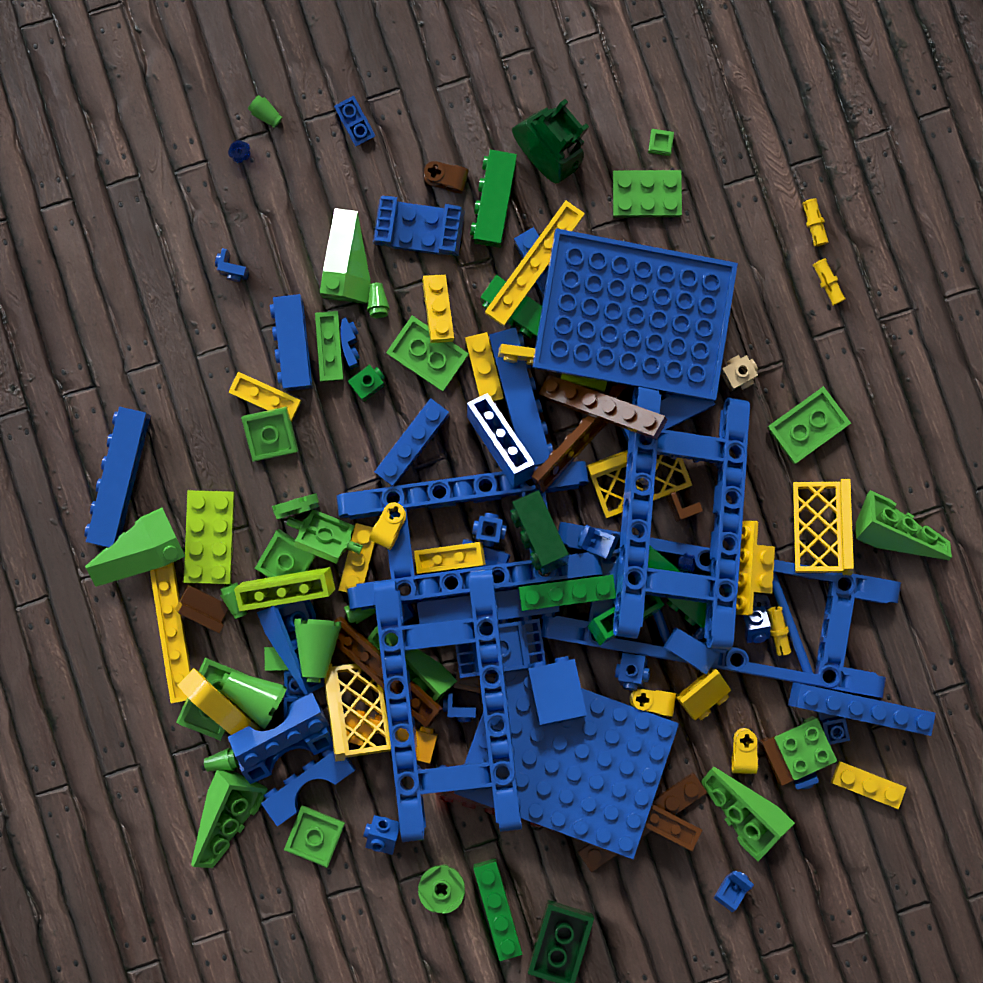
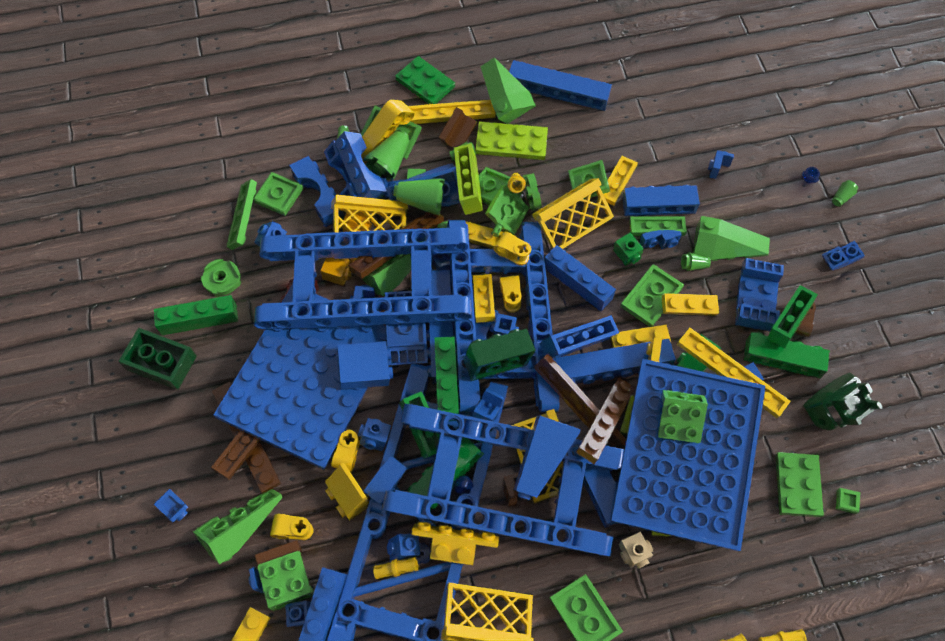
camera: 90 degrees right, 20 degrees down
bright green wedge [191,770,268,868] -> none
none -> bright green plate [227,179,257,250]
none -> green plate [395,56,455,104]
none -> yellow piece [499,275,521,313]
none -> yellow cone [508,173,526,193]
none -> blue slope [513,416,581,500]
none -> yellow fence [532,178,614,249]
none -> bright green bracket [658,390,708,443]
none -> green brick [767,285,818,349]

